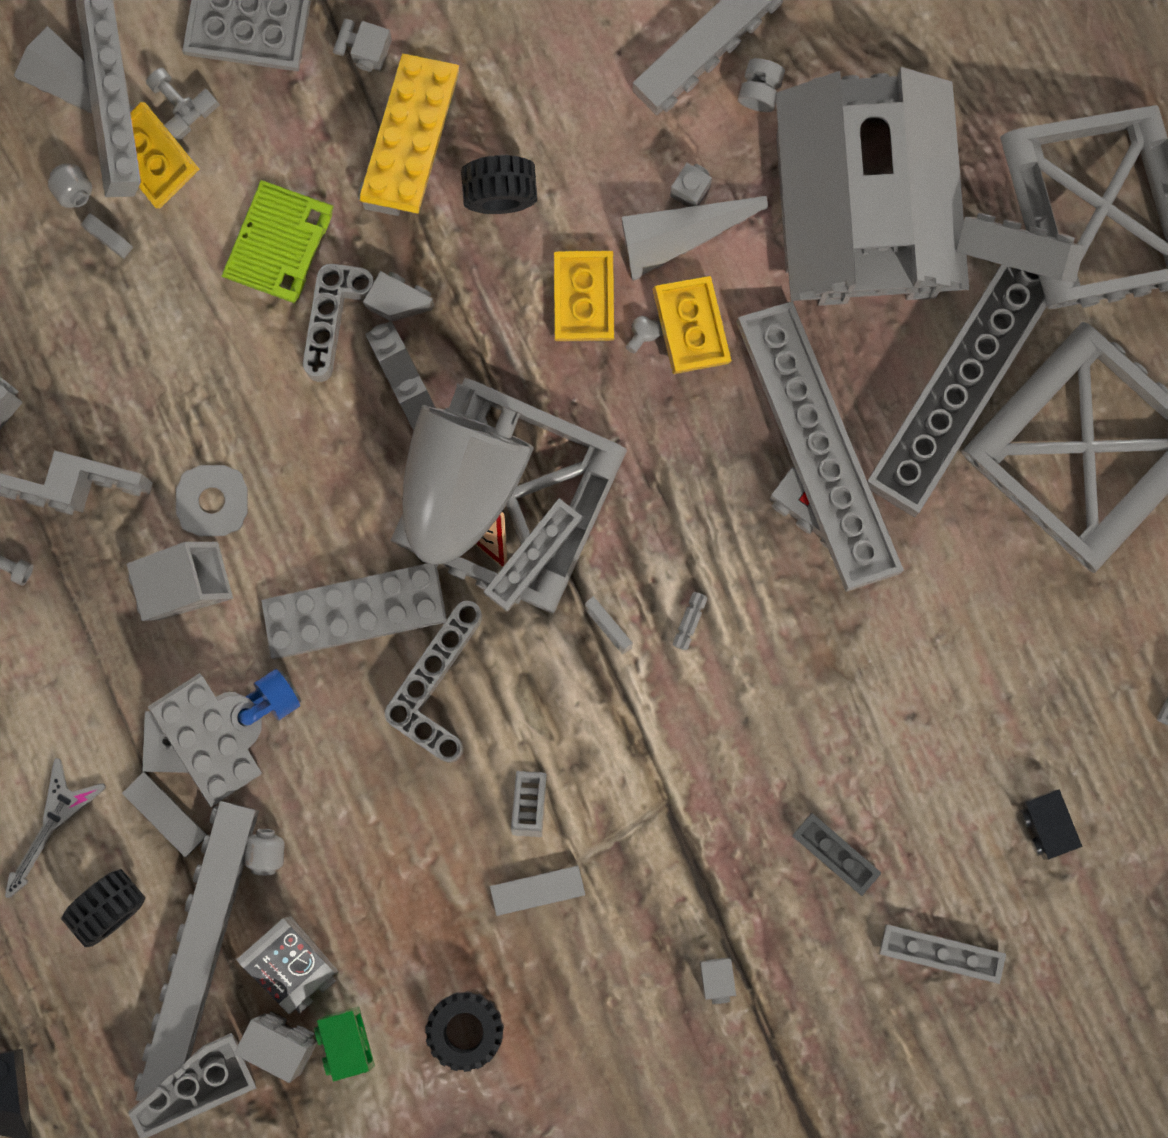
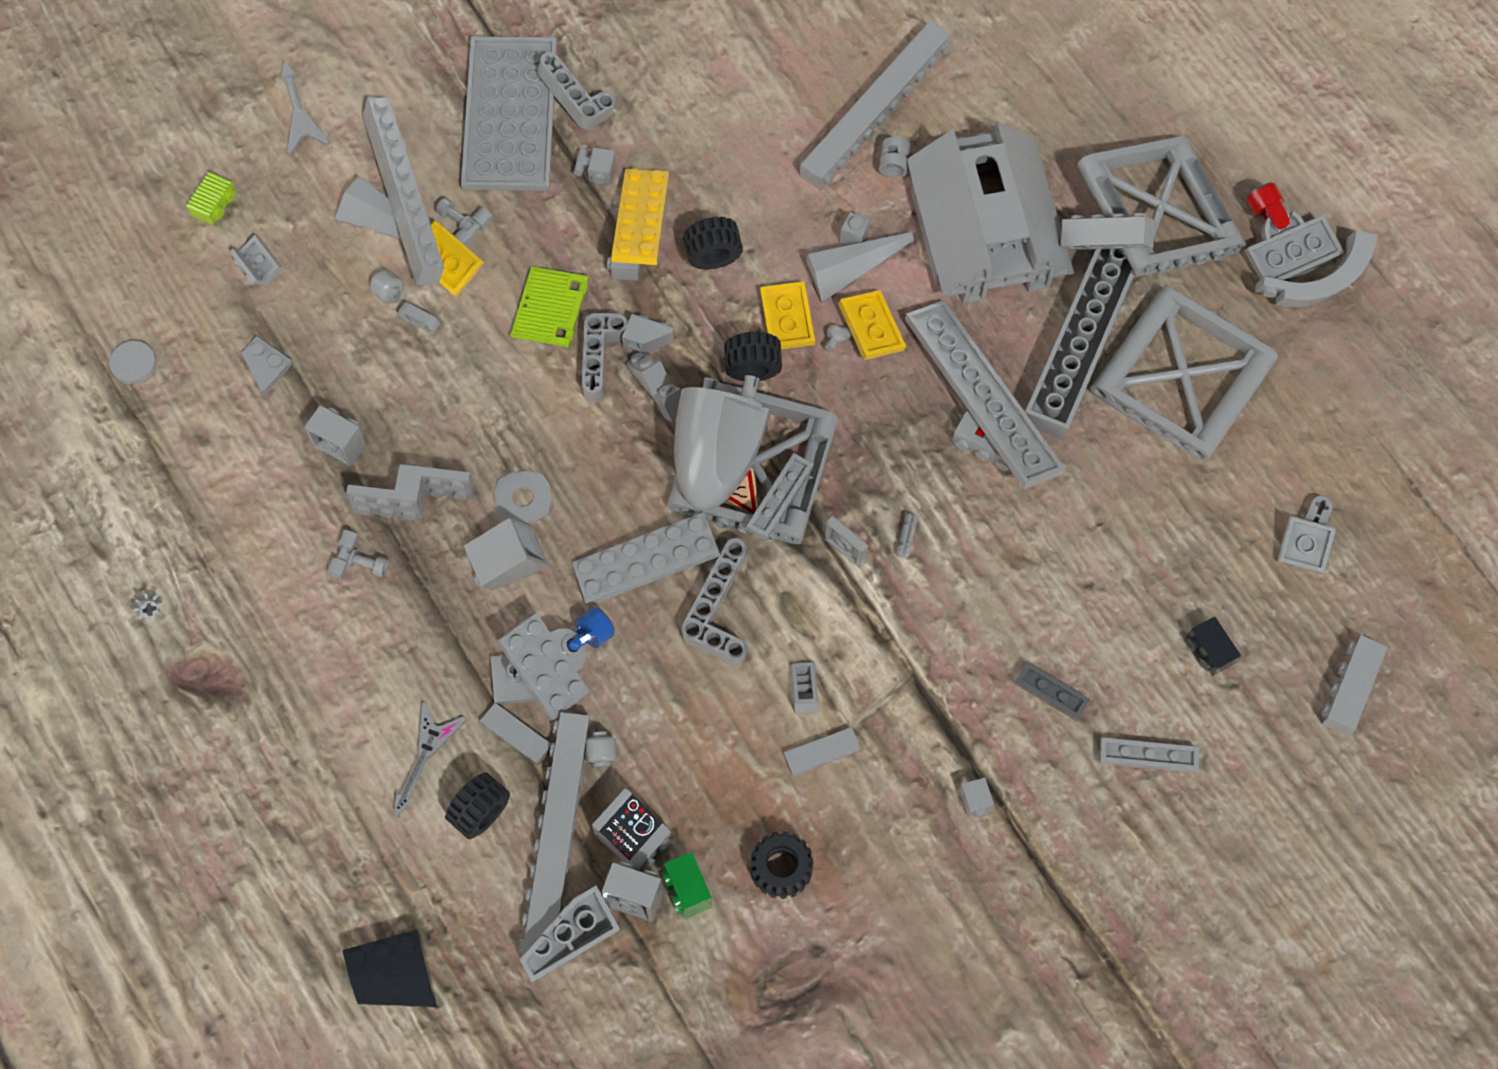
camera: 15 degrees left, 15 degrees down
none -> black tyre [724,332,782,381]

